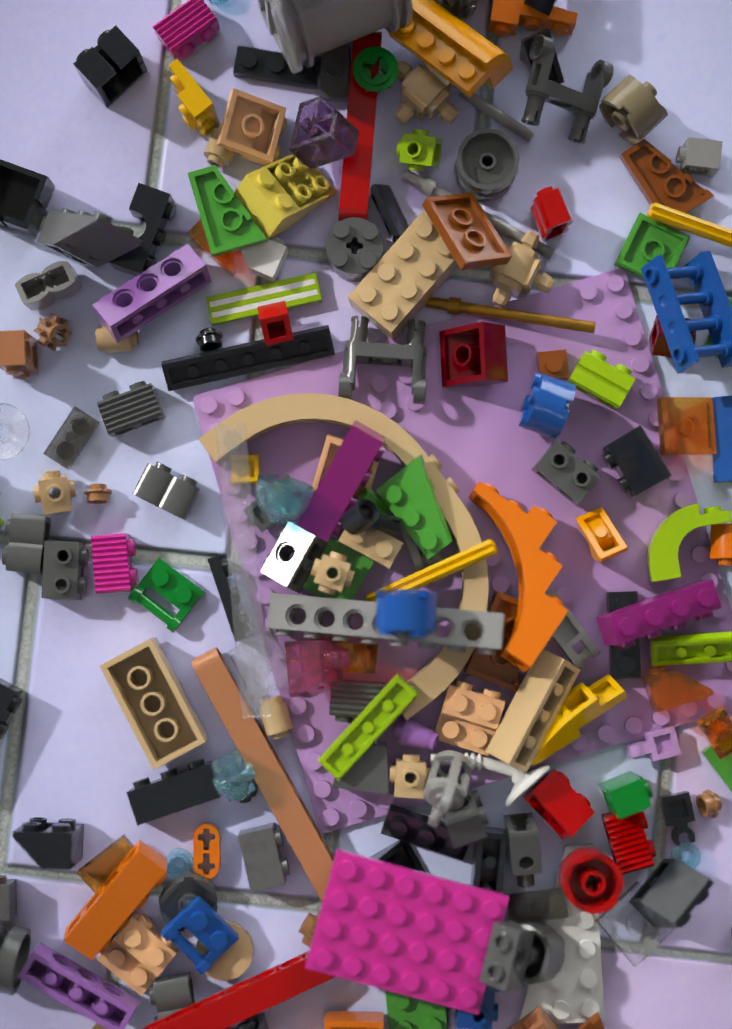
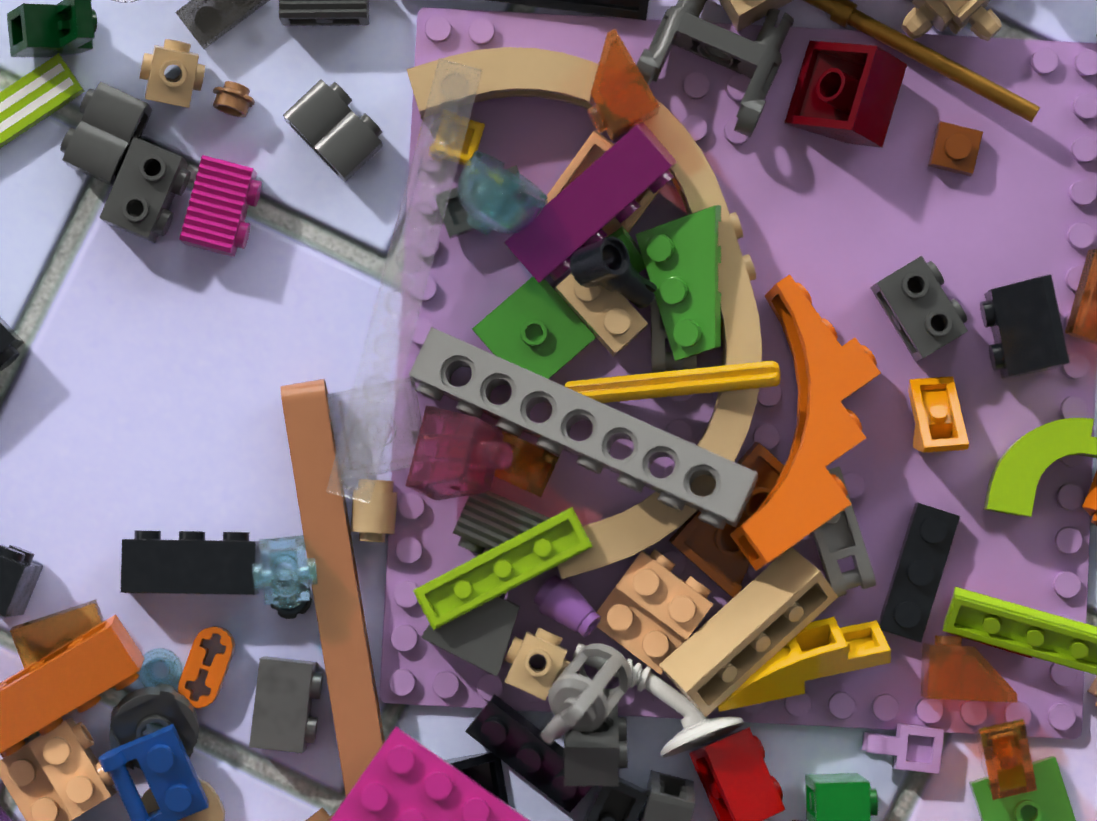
camera: 10 degrees right, 0 degrees up
tan brick [100,637,209,770] -> none
green plate [128,558,205,633] -> none
black plate [207,555,251,641] -> none
brick [260,521,328,593] -> none
tan brick [310,551,355,595] -> none
blue brick [376,589,437,637] -> none
blue brick [518,372,576,439] -> none
lime brick [567,350,636,411] -> none
magenta brick [596,580,722,649] -> none
none -> clear orange slope [587,29,660,140]

